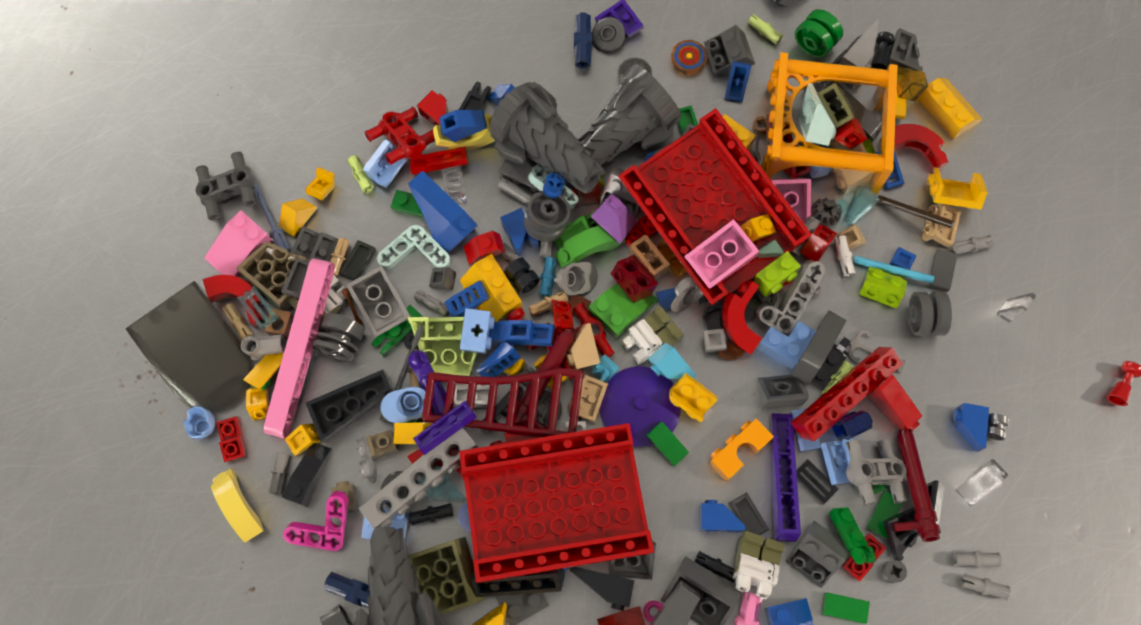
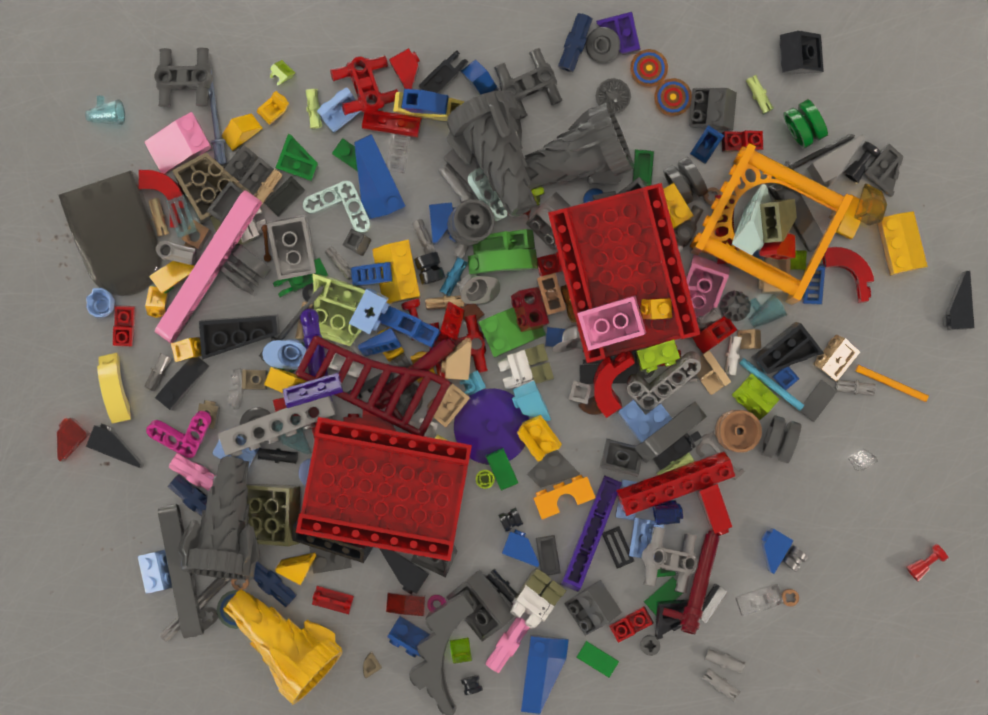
camera: 20 degrees right, 15 degrees up
red slope [463,230,505,265] -> none
blue wheel [543,173,565,198] -> none
medium lavender slope [591,194,637,243] -> none
sand green slope [757,240,784,258] -> none
green hinge [829,507,876,565] -> none
dark brown bar [876,195,955,229] -> none
yellow panel [927,167,988,210] -> none
none -> clear red slope [57,417,91,462]
none -> clear light blue piece [85,95,125,125]
none -> black slope [86,423,144,468]
none -> bright pink piece [169,453,217,491]
none -> lime tile [269,60,295,85]
none -> green wing [275,134,318,182]
none -> lime wheel [475,470,495,489]
none -> dark grey piece [494,48,563,120]
none -> black wheel [498,507,523,532]
none -> dark grey wing [527,450,580,488]
none -> clear orange tile [630,49,668,88]
none -> dark grey wheel [663,157,708,205]
none -> tan panel [693,351,731,395]
none -> medium nougat wheel [715,410,762,452]
none -> red slope [722,130,764,151]
none -> black wedge [751,322,824,374]
none -> medium nougat bush [781,589,799,607]
none -> light orange bar [855,364,929,402]
none -> black slope [944,271,975,331]

